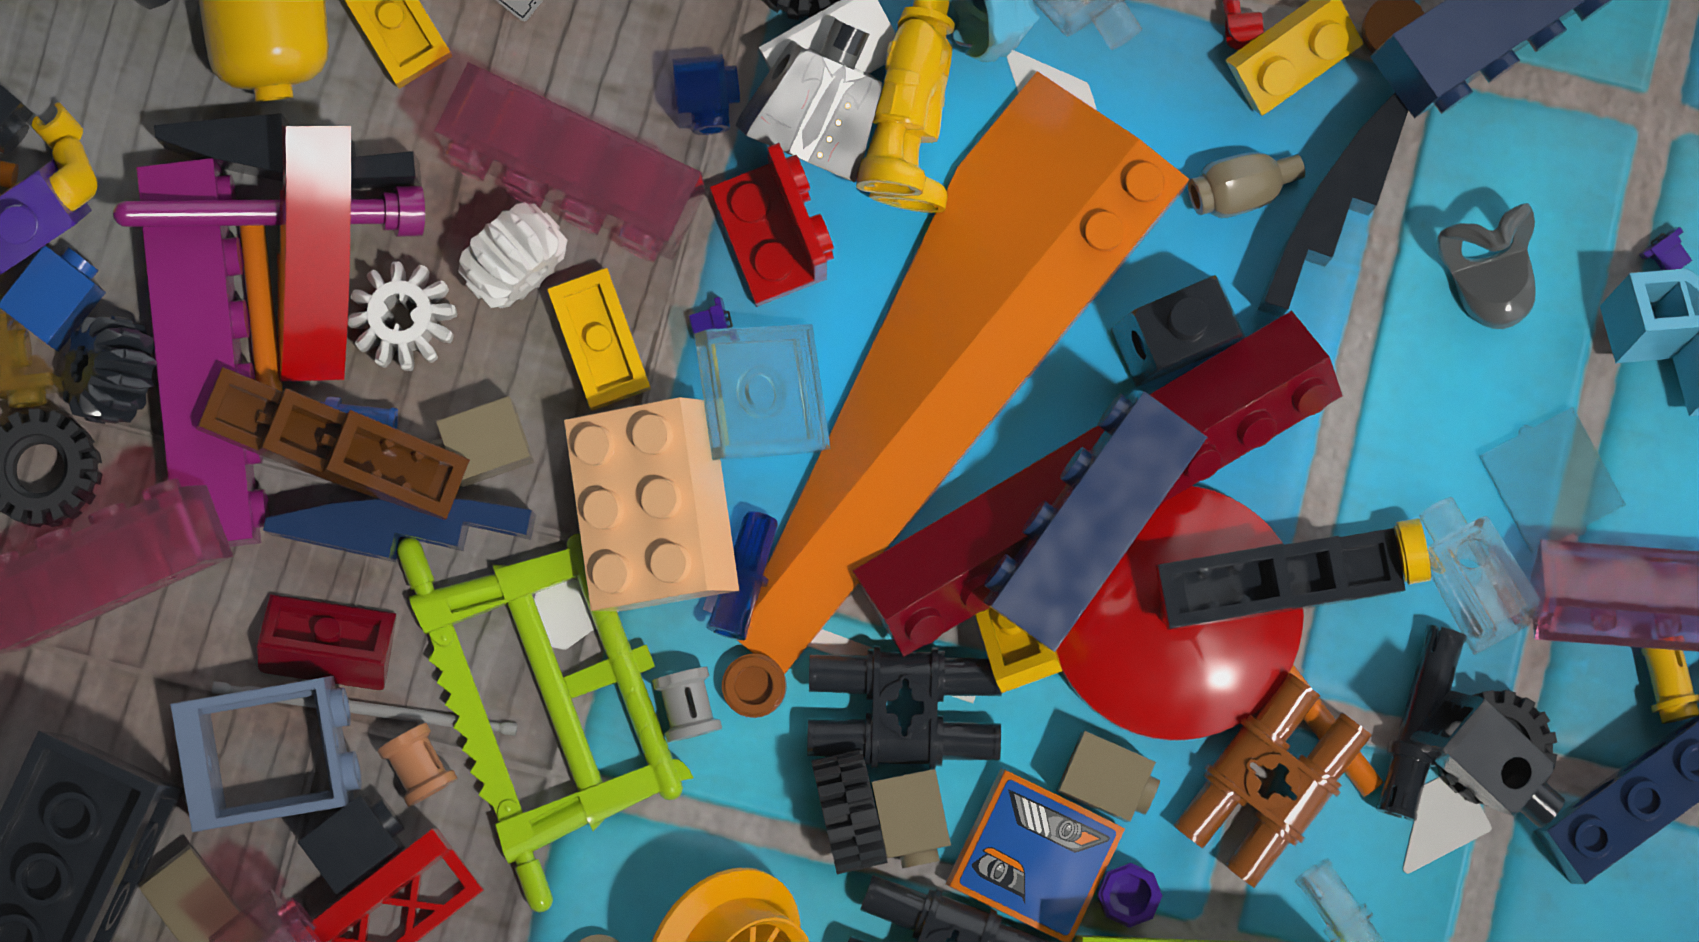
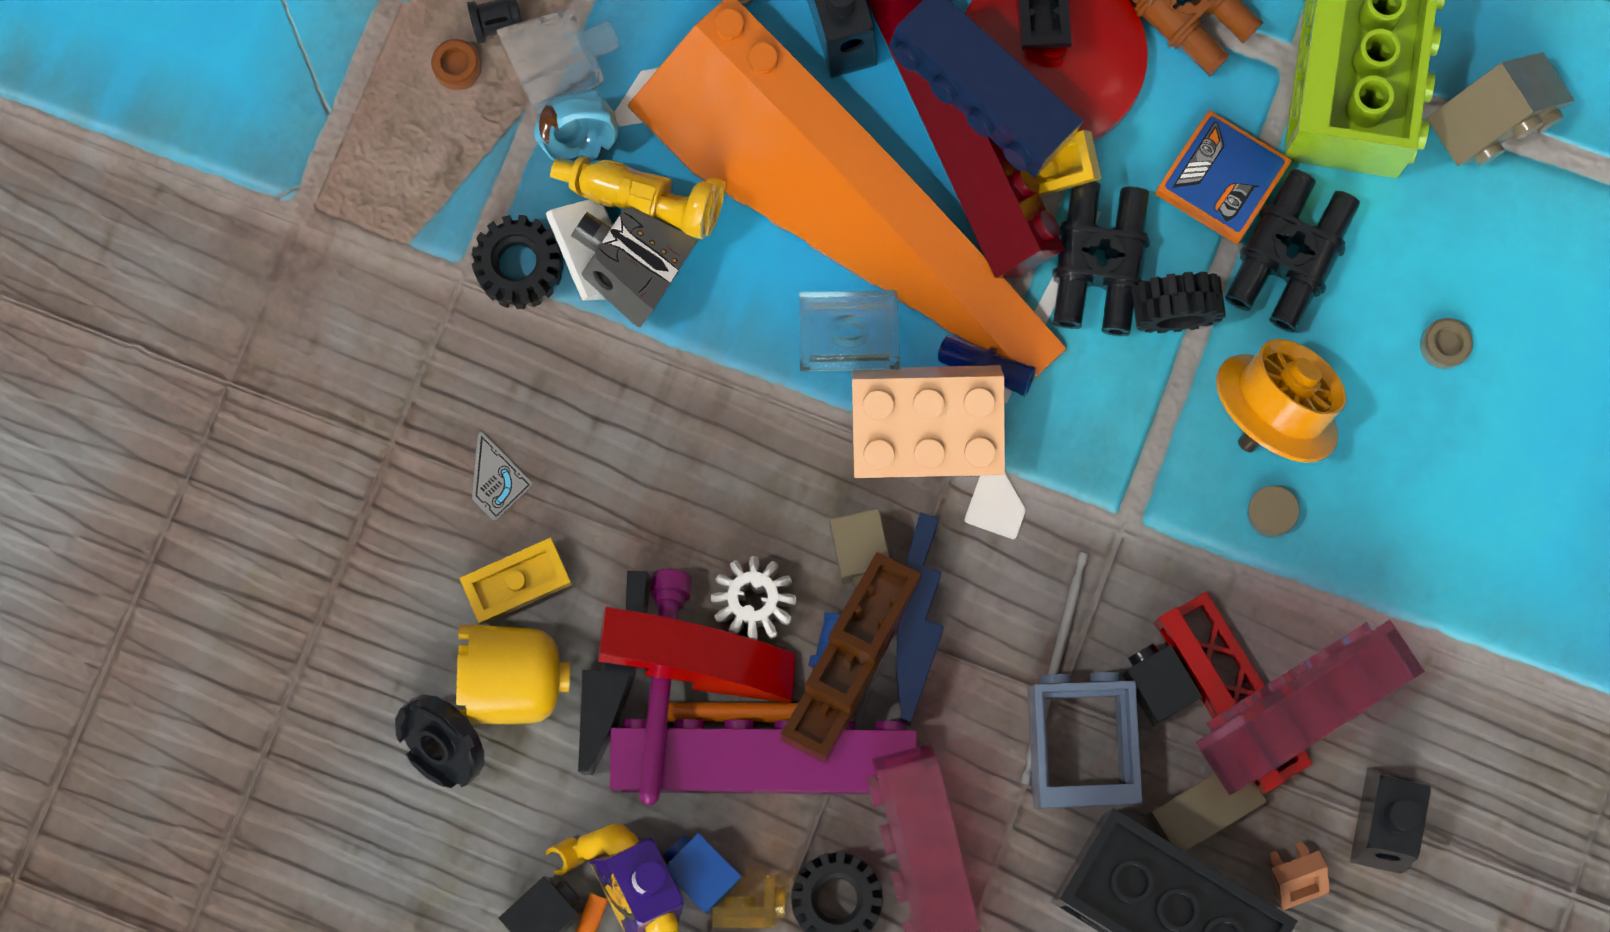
camera: 75 degrees left, 5 degrees down
black gear [60,315,157,424] -> none
dark red slope [257,594,396,690] -> none
nougat bush [377,723,458,807] -> none
lime piece [397,533,694,912] -> none
clear pink brick [434,62,706,263] -> none
white gear [458,202,568,308] -> none
yellow plate [547,268,651,411] -> none
light grey bush [652,666,722,743] -> none
clear blue plate [672,54,740,135] -> none
dark purple piece [689,297,734,344] -> none
red bracket [710,143,834,307] -> none
dark orange tile [722,654,787,718] -> none
dark tan brick [871,769,951,869] -> none
dark tan brick [1056,731,1160,822] -> none
dark purple tile [1097,863,1163,928] -> none

